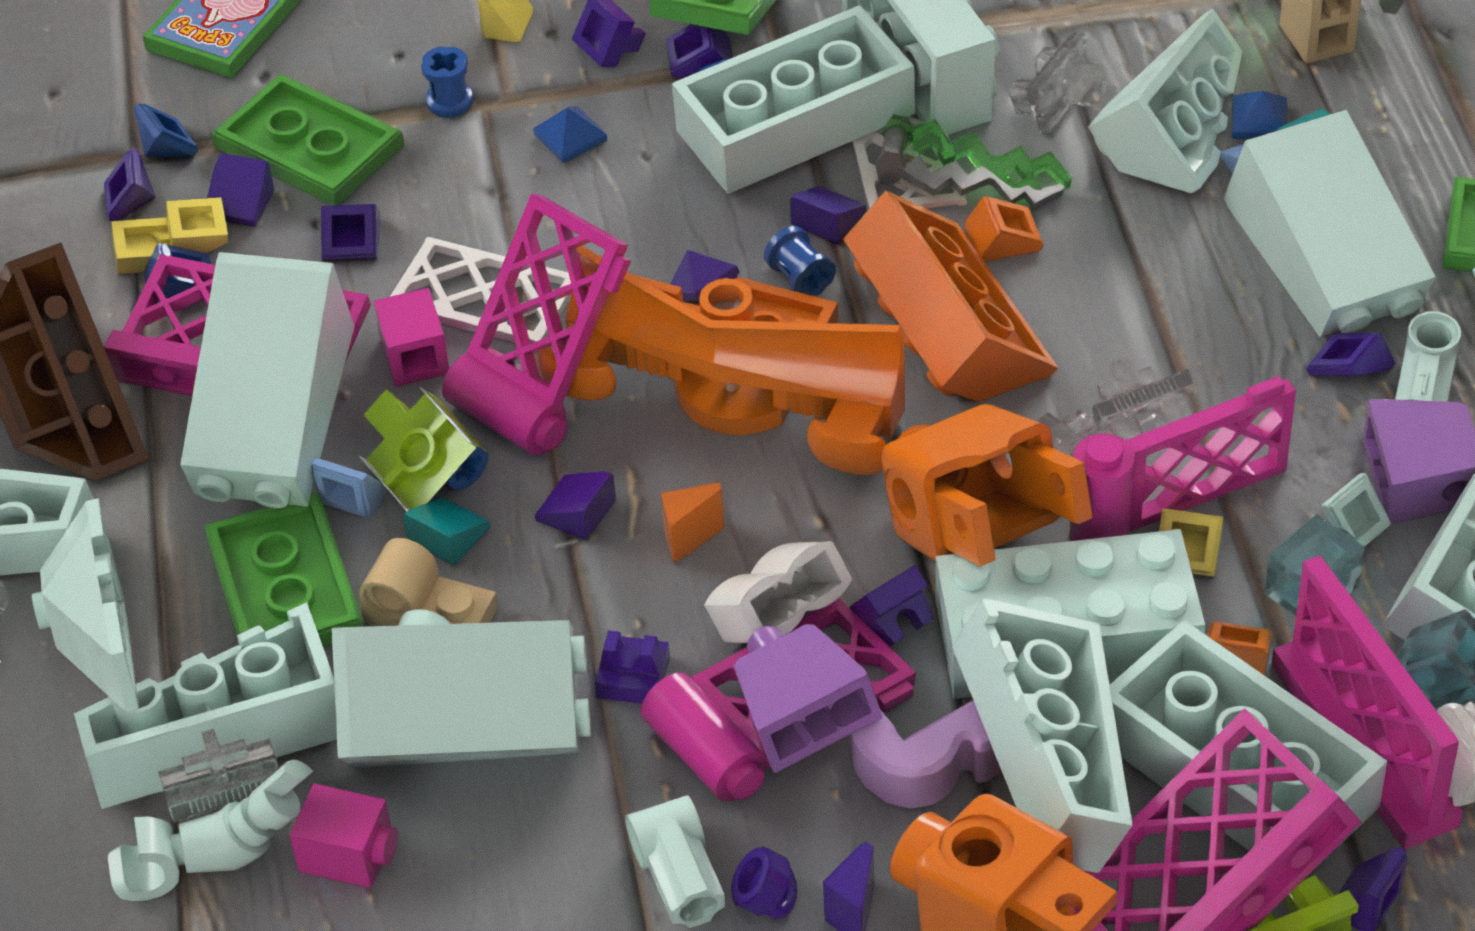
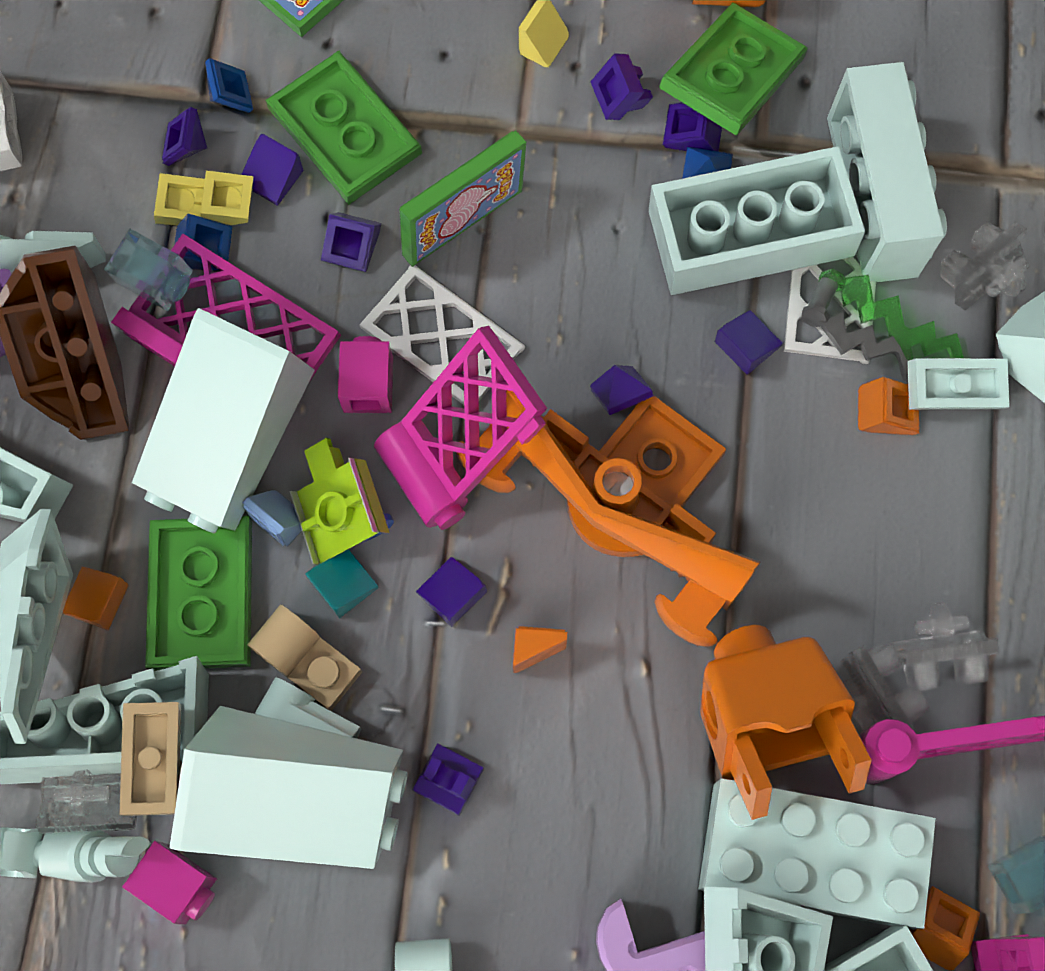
camera: 15 degrees right, 25 degrees up
blue bush [421,47,474,117] -> none
blue slope [533,106,607,163] -> none
dark pink piece [640,598,916,801] -> none
white brick [704,541,852,643] -> none
medium lavender torso [734,624,882,773] -> none
blue bush [764,226,836,297] -> none
orange slope [843,190,1058,402] -> none
dark purple tile [849,565,934,647] -> none
light yellow slope [1159,508,1223,578] -> none
none -> orange slope [63,566,129,630]
none -> clear light blue brick [104,228,193,312]
none -> tan plate [119,702,182,816]
none -> tile [399,130,527,267]
none -> light aqua plate [907,358,1009,410]

